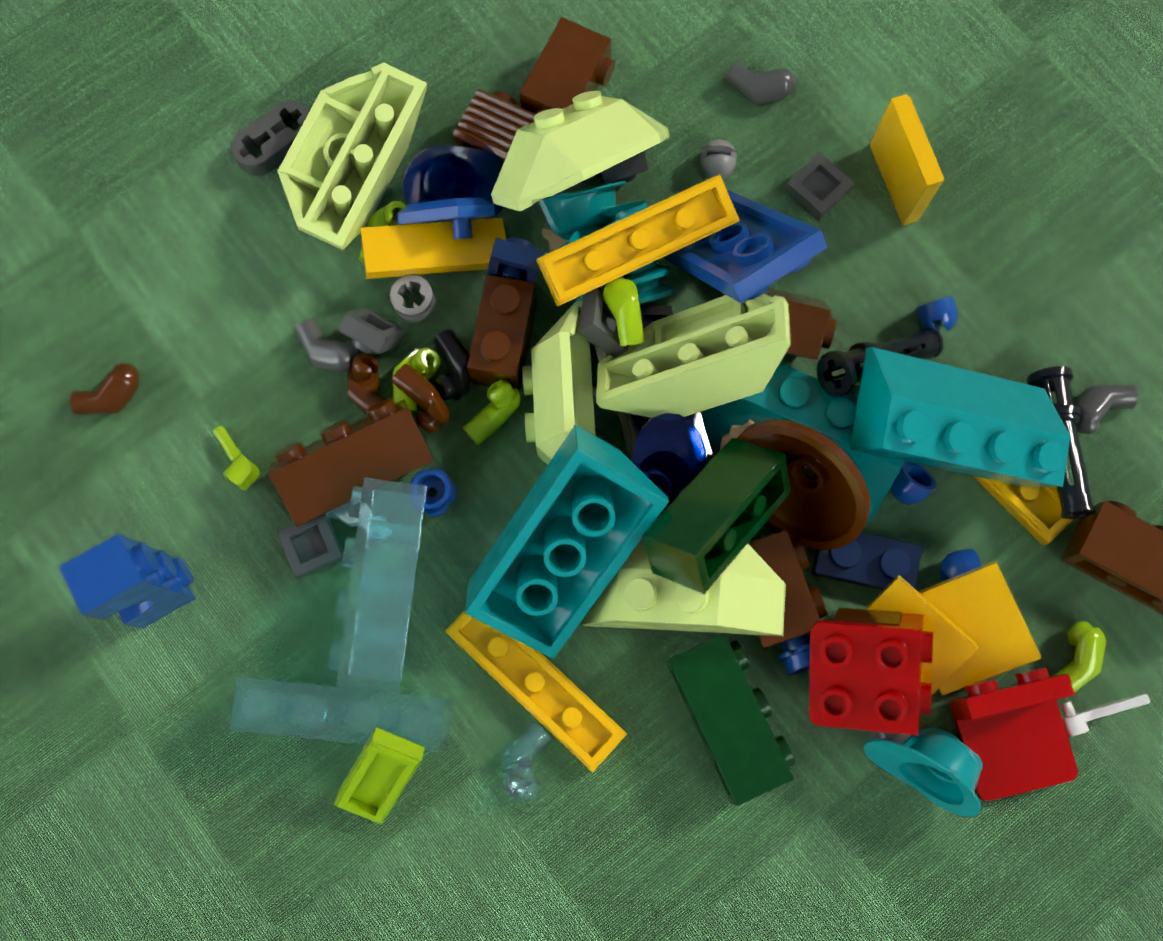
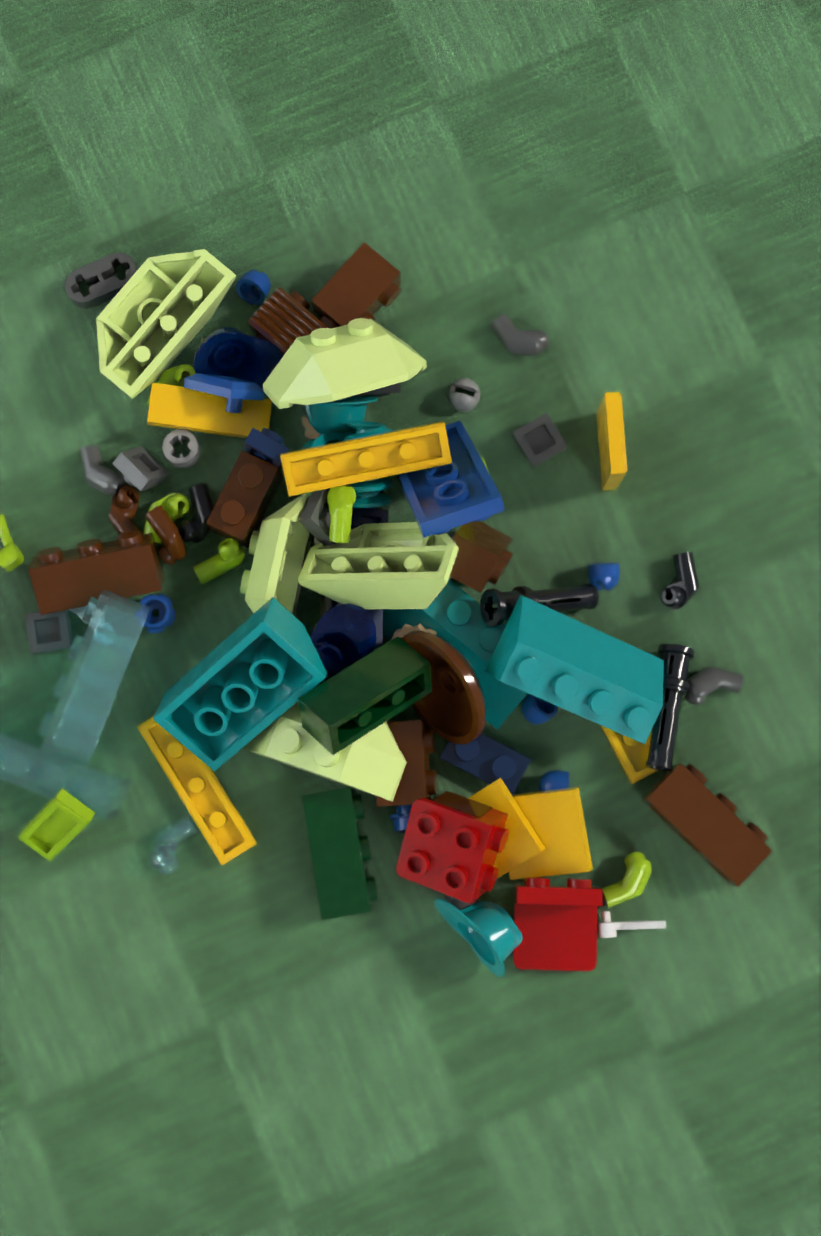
camera: 15 degrees right, 5 degrees up
none -> blue hinge [236,269,271,305]
none -> black arm [660,552,699,610]

